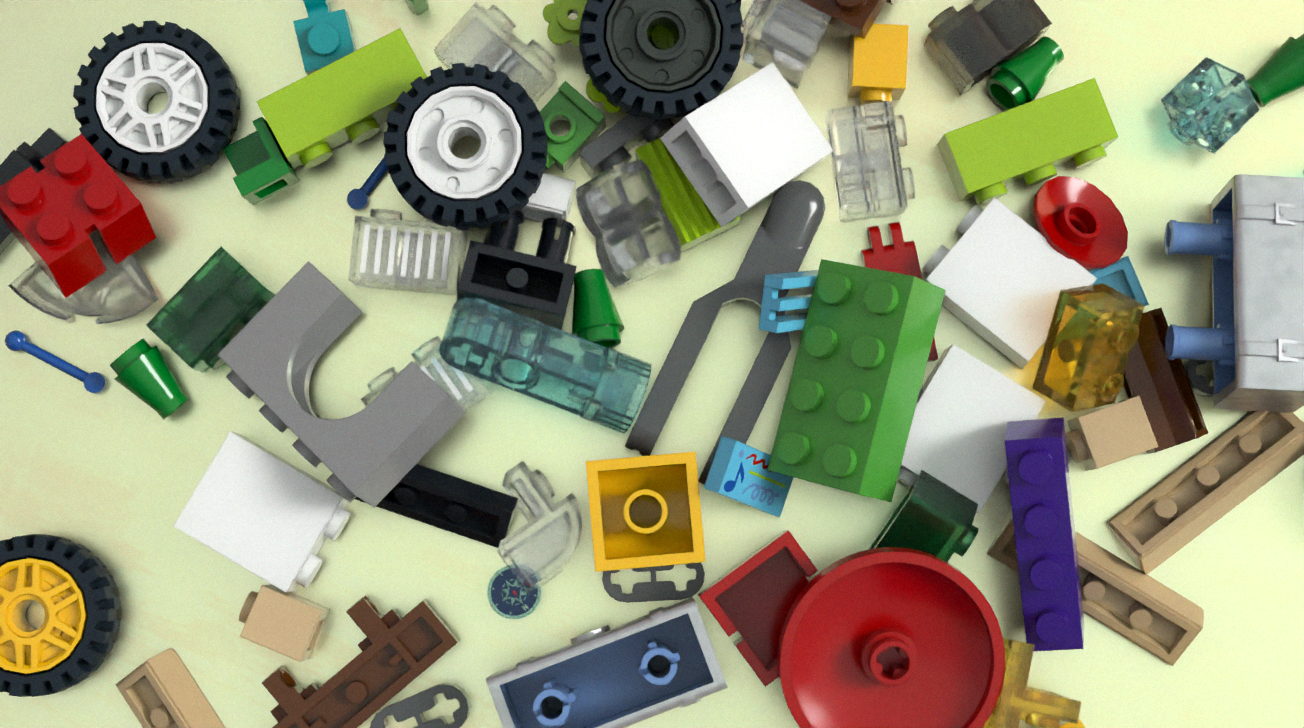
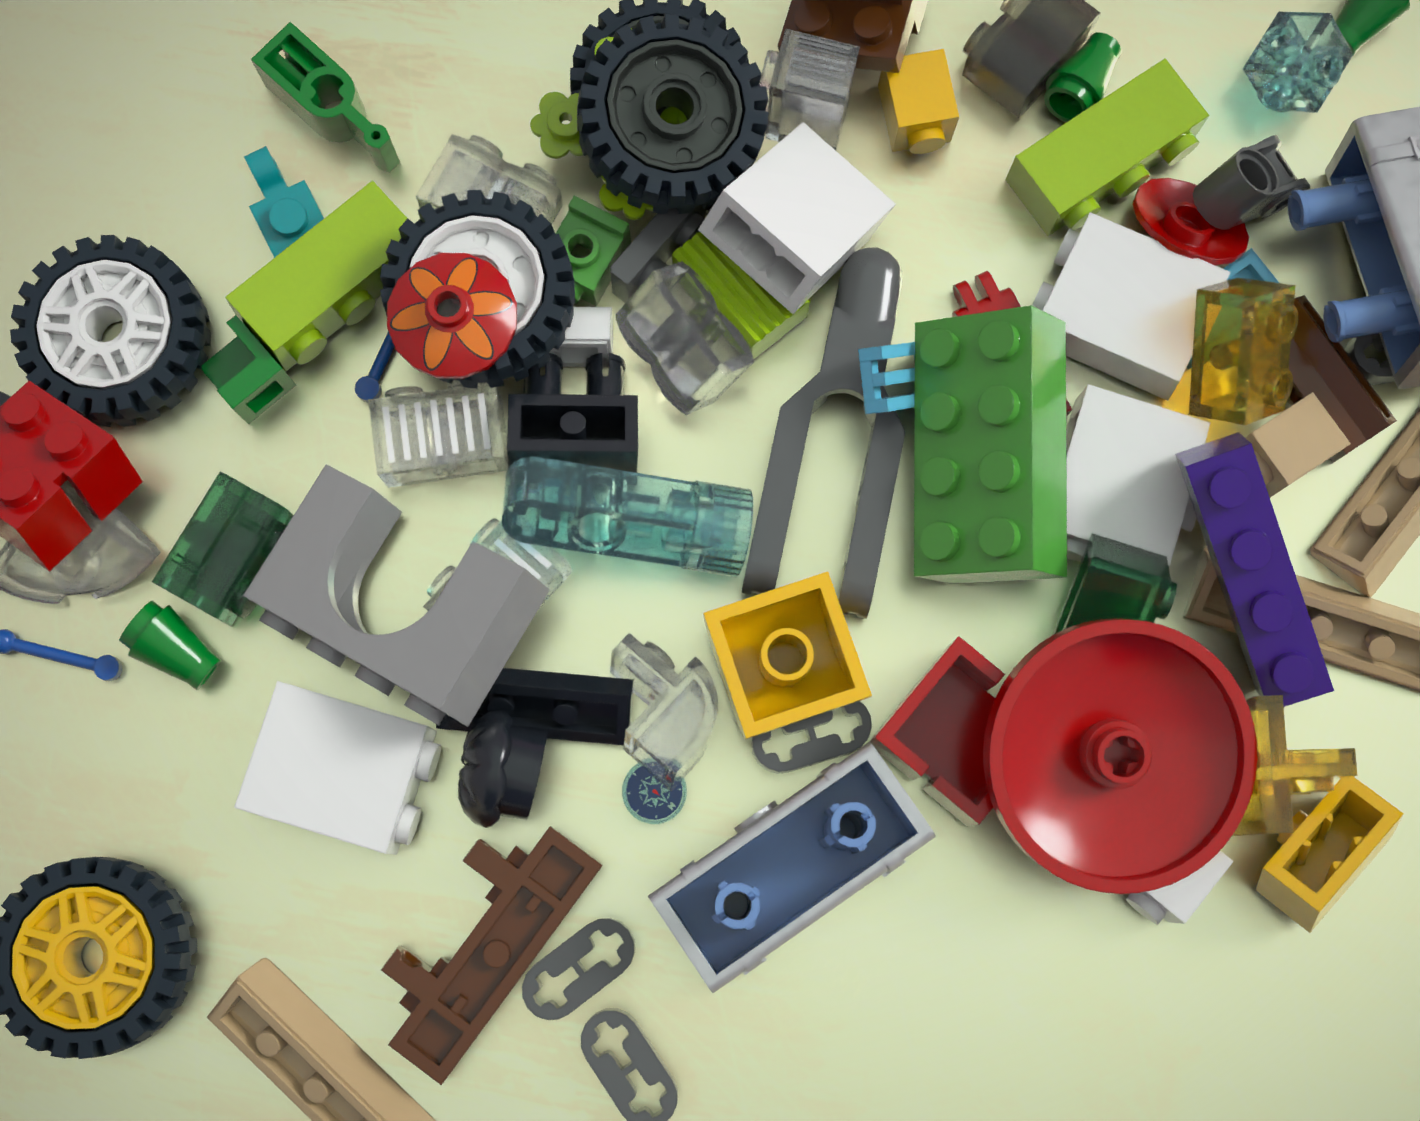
camera: 15 degrees left, 5 degrees down
tan brick [239,584,330,662] -> none
green cone [572,269,624,351] -> none
medium azure tile [704,436,794,517] -> none
clear brick [825,101,915,223] -> none
none -> red dish [387,253,517,379]
none -> black piece [458,710,548,828]
none -> dark grey piece [1193,135,1310,230]

